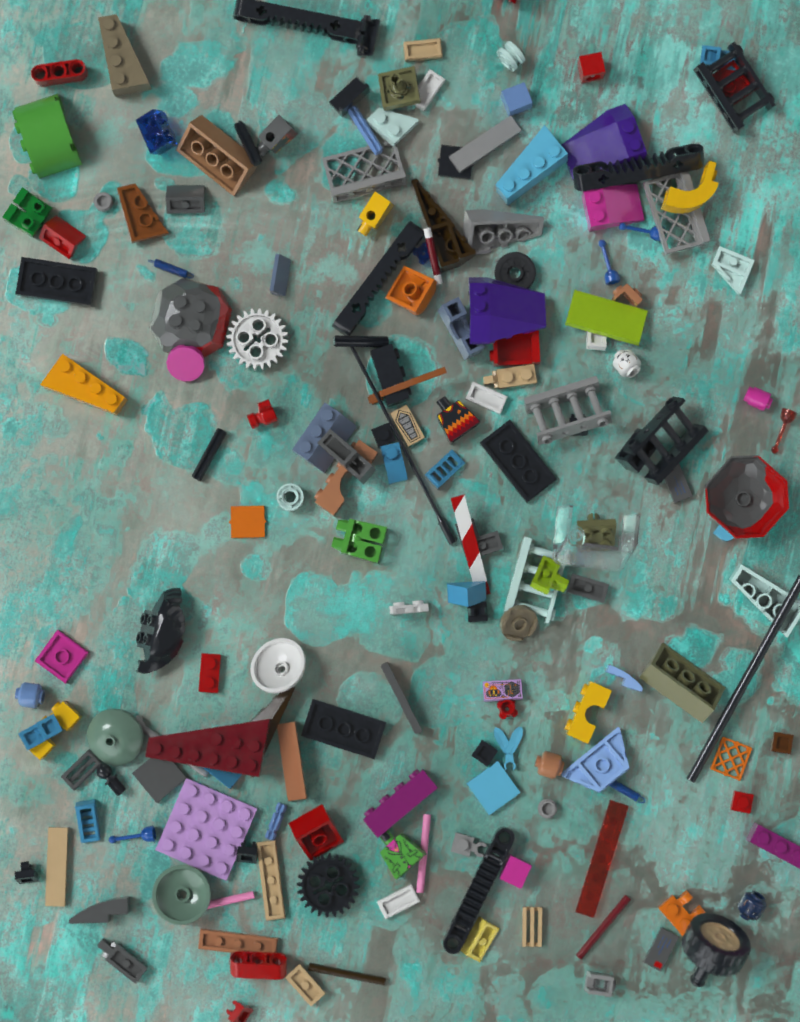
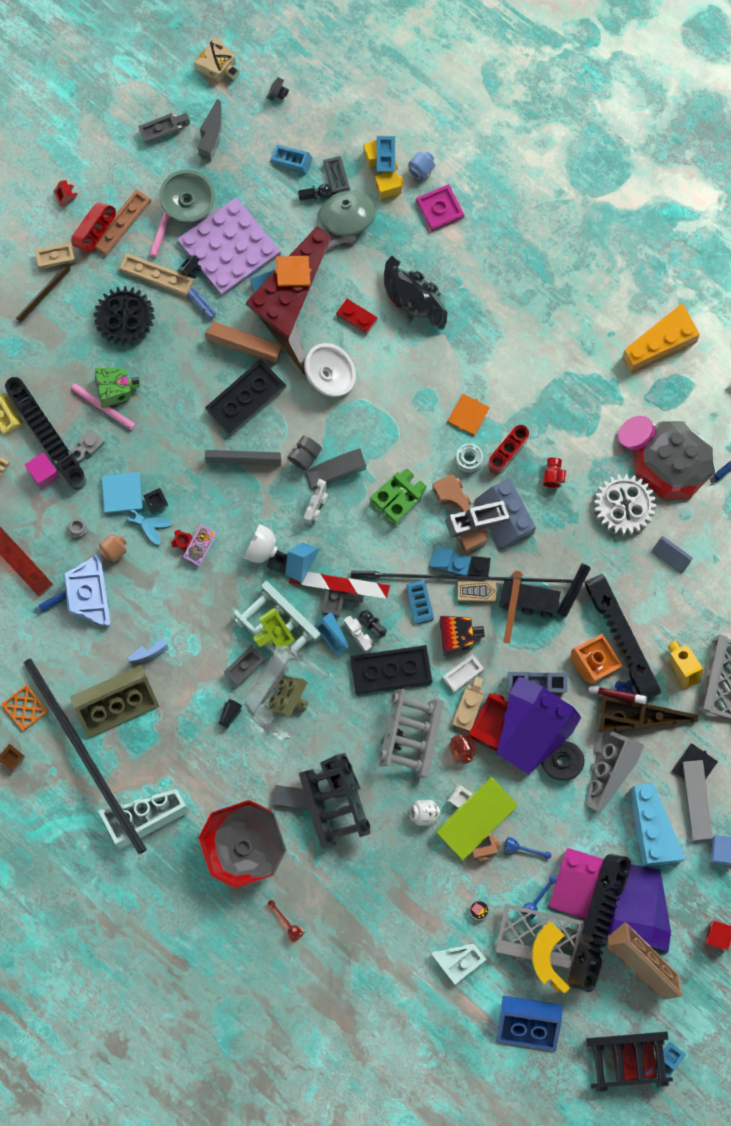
camera: 120 degrees right, 10 degrees down
tan tile [45,827,69,907] -> none
blue hinge [109,826,156,844] -> none
dark grey tile [132,758,187,803] -> none
black axle [192,428,226,481] -> none
red slope [288,804,344,861] -> none
magenta brick [363,769,438,838] -> none
white tile [377,884,420,920] -> none
dark tan tile [500,605,538,641] -> none
yellow arch [564,681,612,744] -> none
dark pink brick [743,386,773,411] -> none
none -> tan torso [194,37,240,82]
none -> black cone [218,698,243,728]
none -> white cylinder [243,524,278,563]
none -> orange piece [275,256,311,286]
none -> dark grey wheel [287,435,322,471]
none -> dark grey slope [306,448,366,489]
none -> dark azure slope [314,612,349,656]
none -> white plate [344,616,373,654]
none -> black axle [359,610,387,638]
none -> clear red head [449,733,477,764]
none -> tile [469,900,489,921]
none -> red beam [488,425,529,475]
none -> blue slope [496,996,563,1051]
none -> medium nougat slope [608,922,683,1000]

